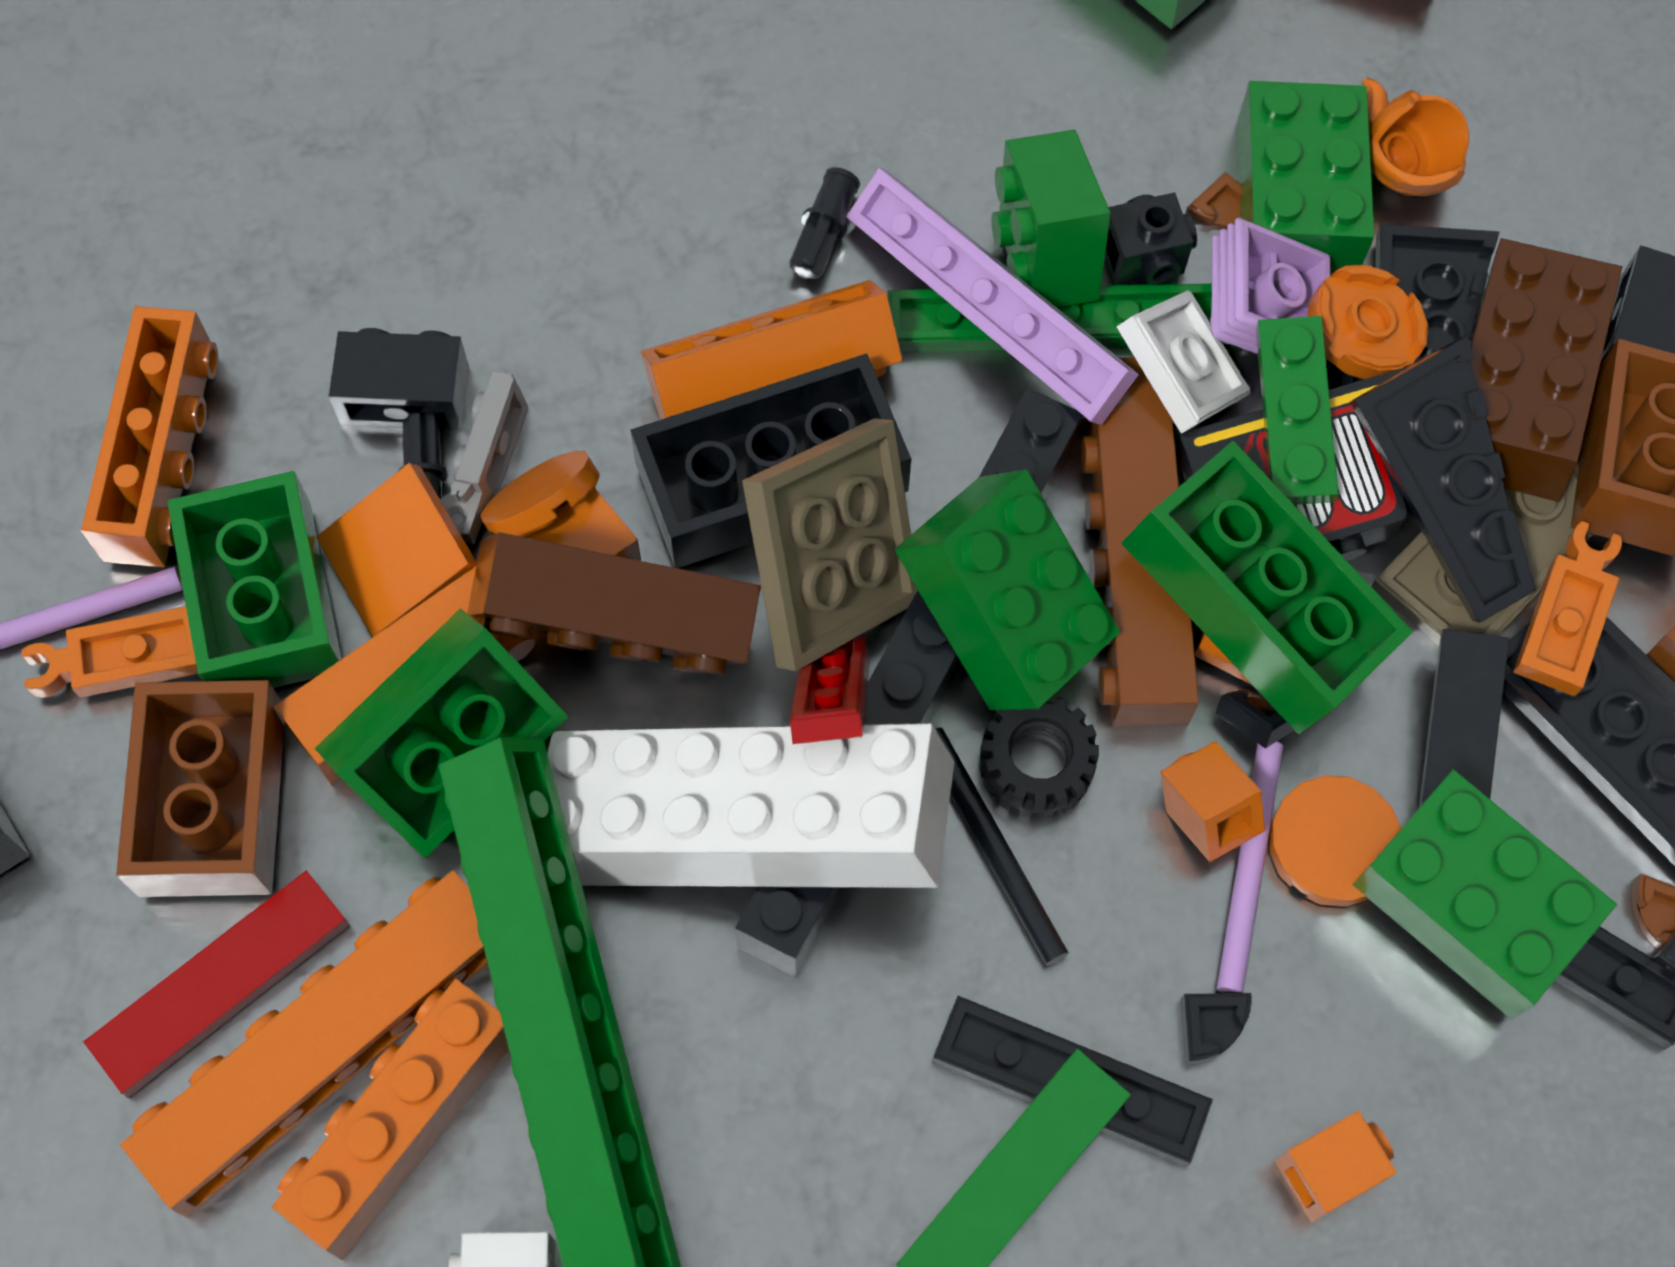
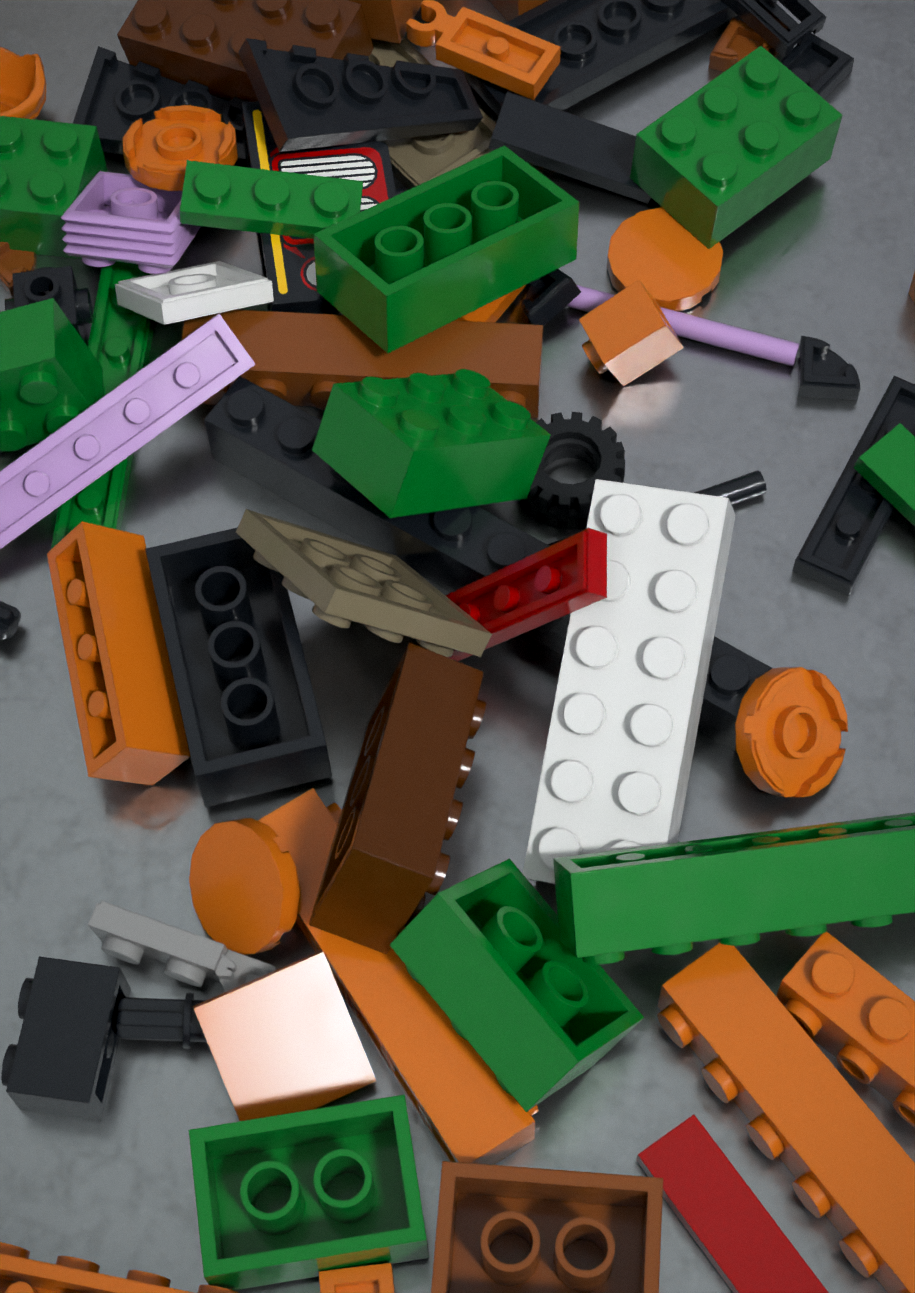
camera: 80 degrees left, 5 degrees down
none -> orange tile [735,667,848,798]

